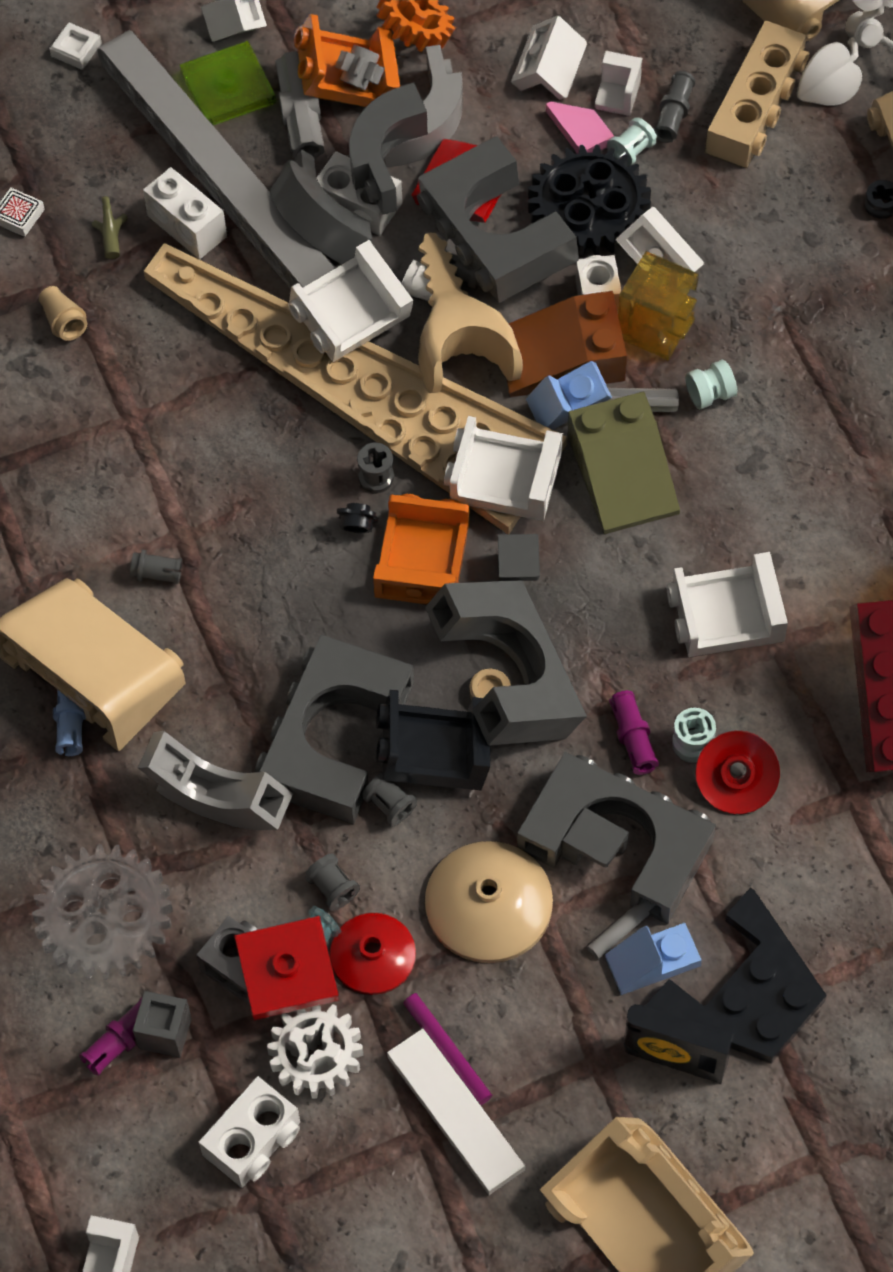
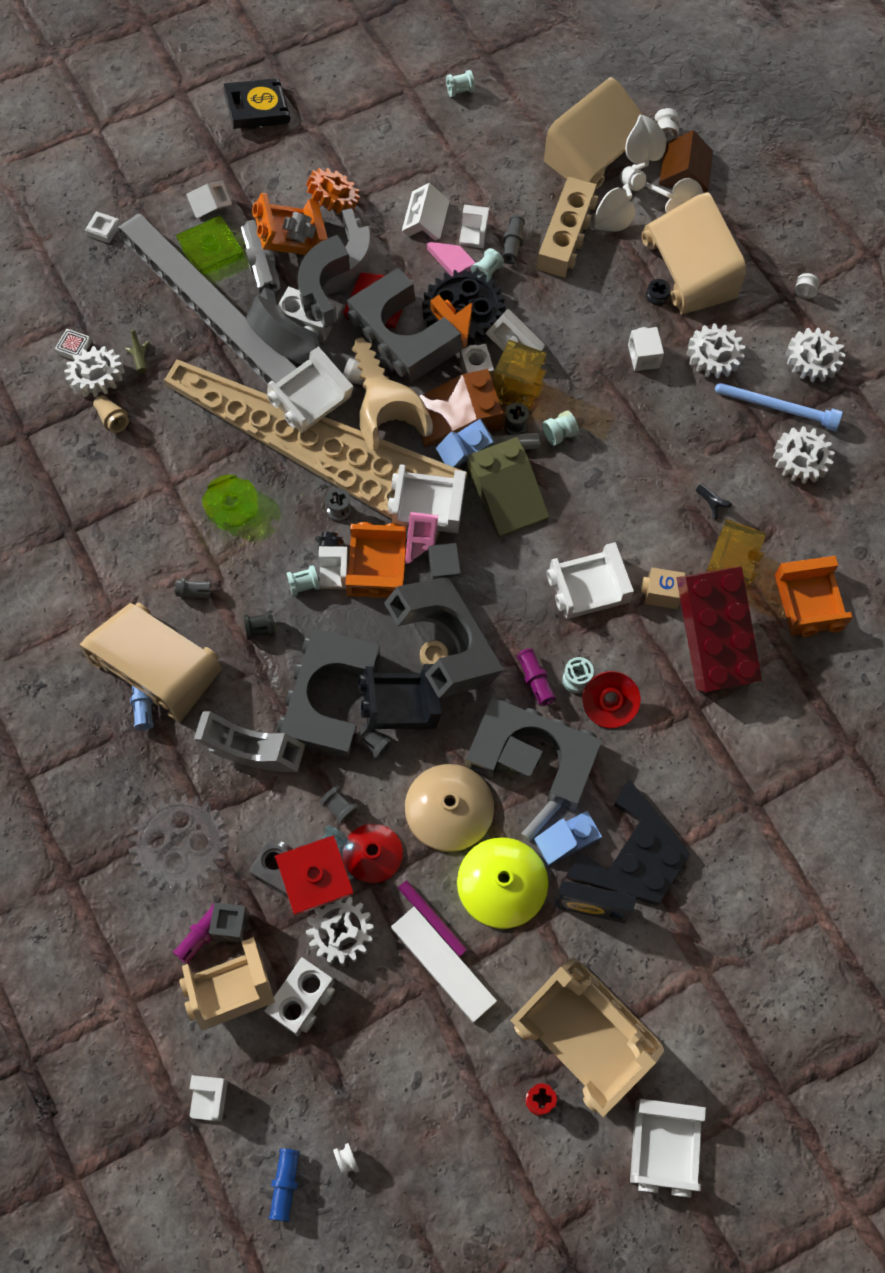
camera: 10 degrees left, 5 degrees up
white brick [143,167,227,260] -> none
none -> white gear [64,346,125,397]
none -> tan panel [180,937,275,1031]
none -> clear neon green plate [202,474,258,529]
none -> pearl dark grey bush [243,611,276,640]
none -> light aqua bush [286,565,320,596]
none -> white panel [319,546,348,589]
none -> bright pink tile [405,512,439,564]
none -> orange slope [430,295,472,349]
none -> neon yellow dish [457,838,548,929]
none -> pearl dark grey bush [504,402,529,435]
none -> white brick [628,327,664,371]
none -> tan brick [641,567,685,609]

